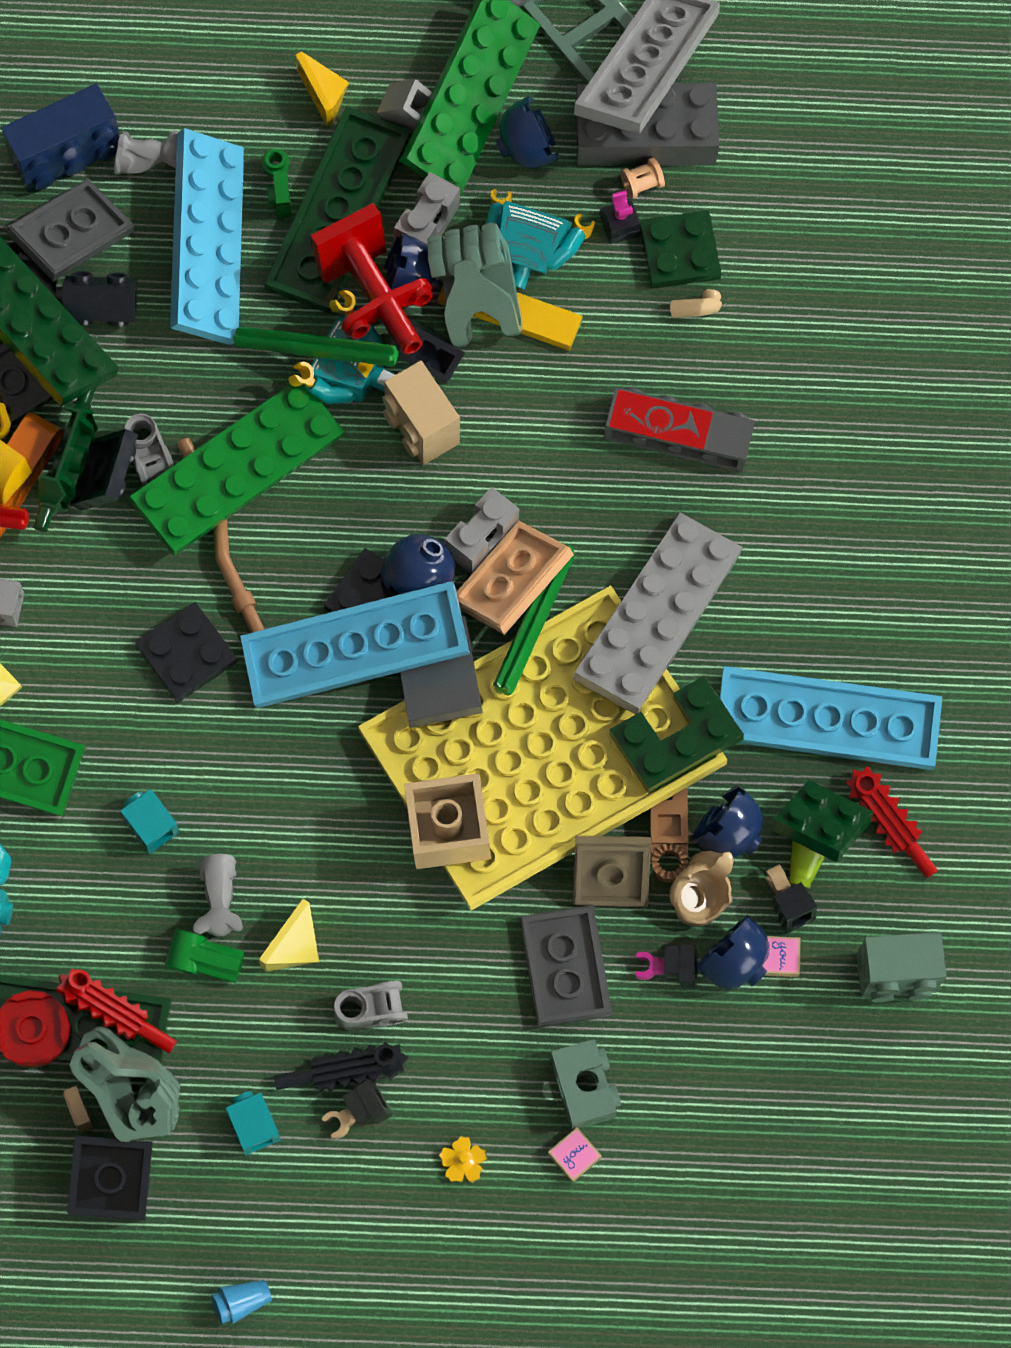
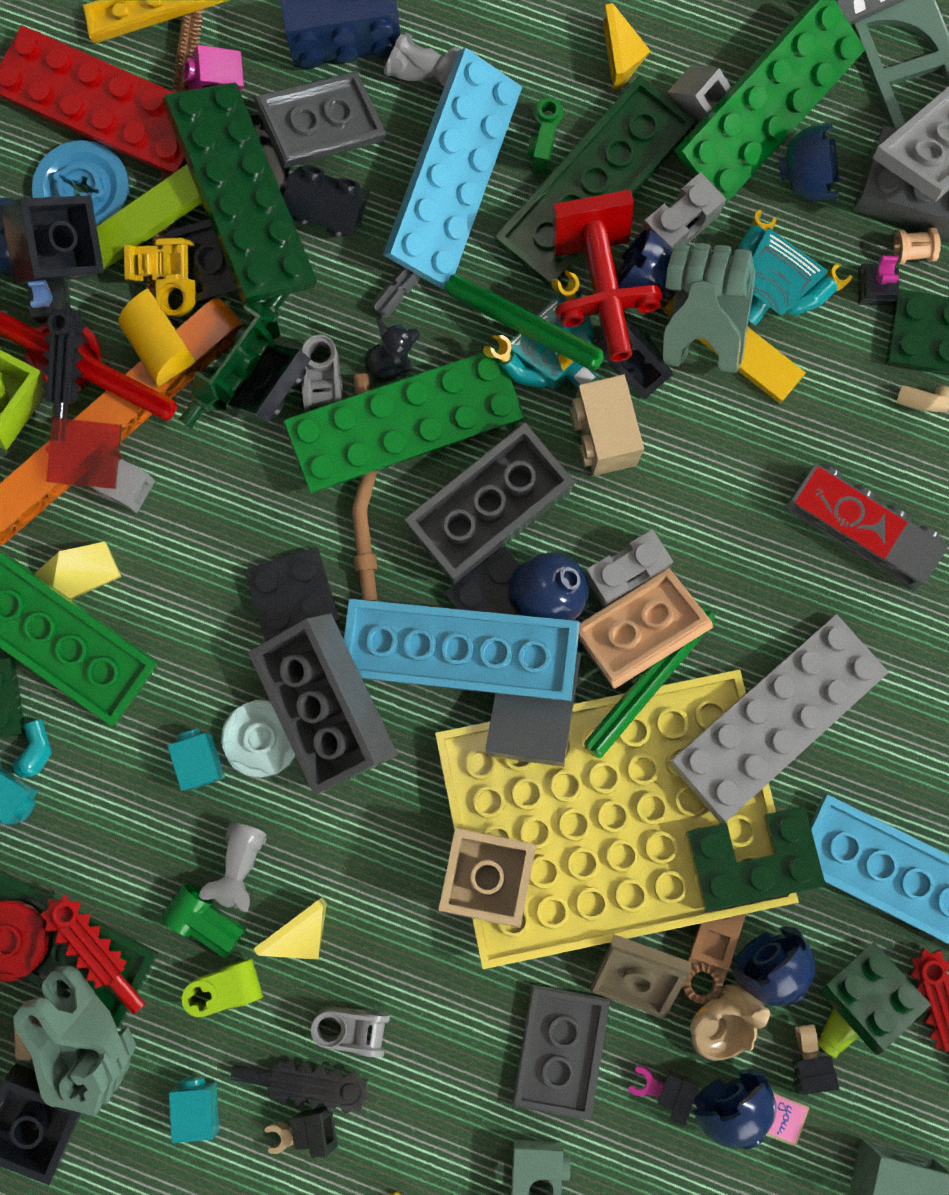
camera: 25 degrees right, 10 degrees up
none -> lime piece [181,958,264,1017]
none -> light aqua tile [221,700,295,778]
none -> dark grey brick [248,614,398,795]
none -> black animal [365,317,420,382]
none -> dark grey piece [371,267,421,319]
none -> dark grey brick [404,422,575,585]

